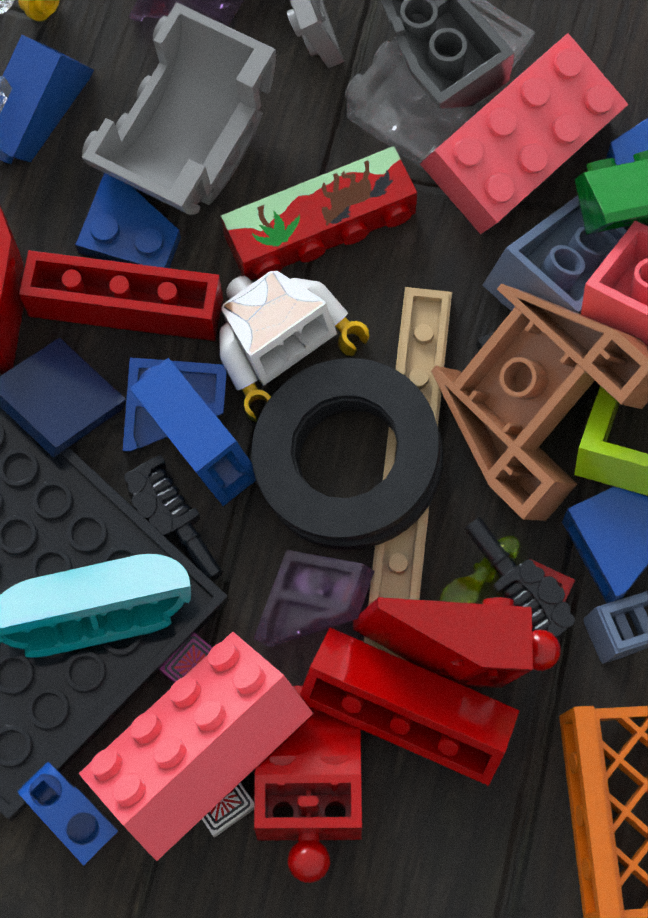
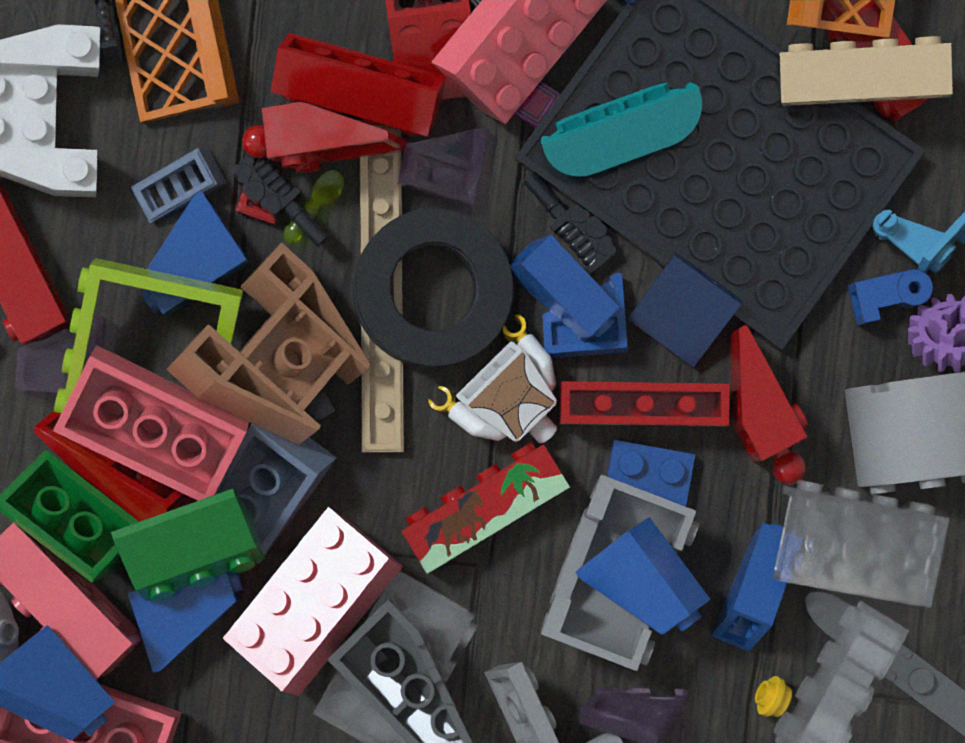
camera: 175 degrees right, 15 degrees up
none -> blue slope [575,517,710,635]

